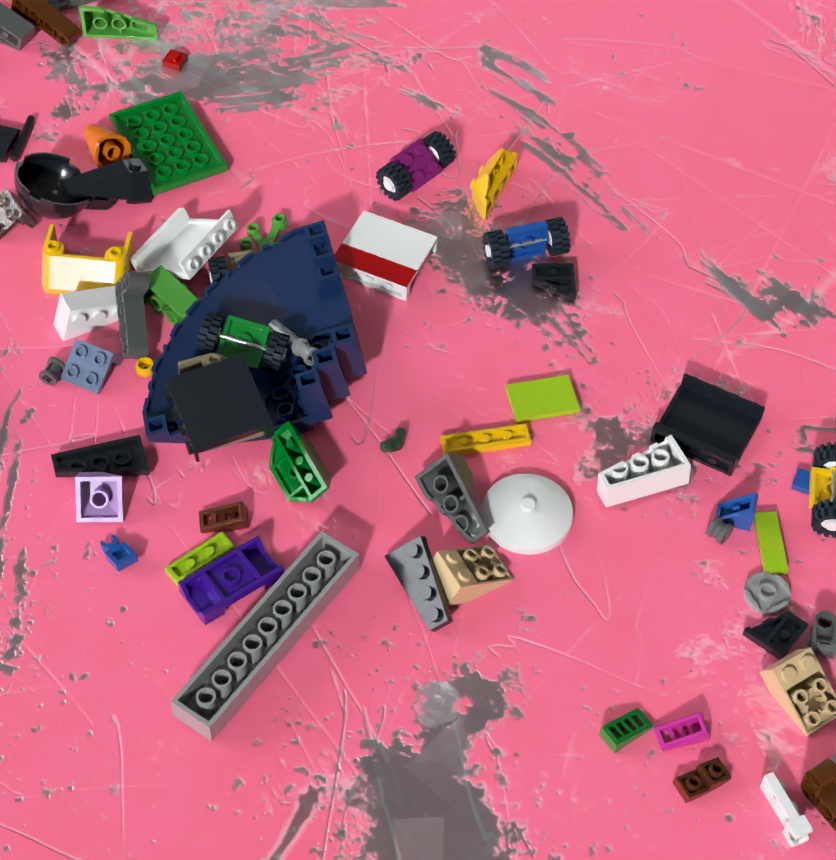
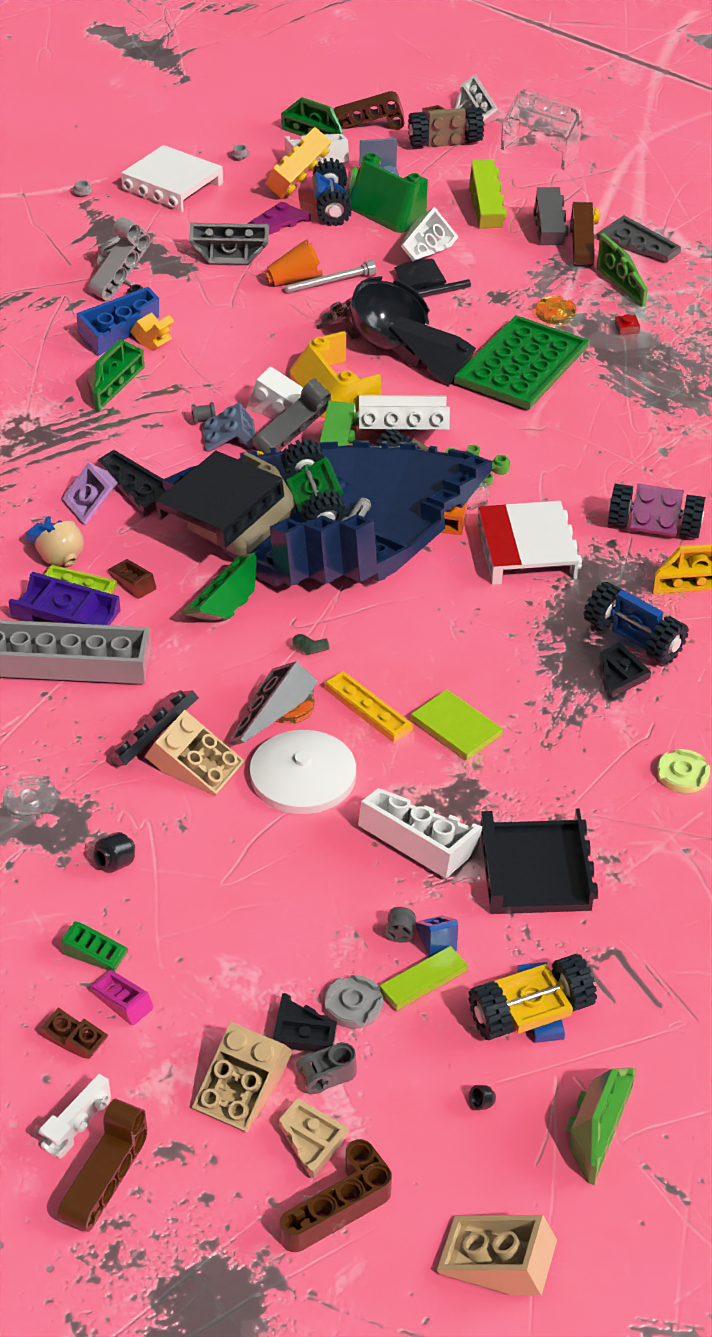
camera: 60 degrees right, 10 degrees down
orange cone [83,124,131,167] -> none
none -> tan cylinder [35,521,84,566]
none -> black head [93,832,135,872]
none -> clear yellow tile [535,296,577,325]
none -> yellowish green tile [656,749,710,794]

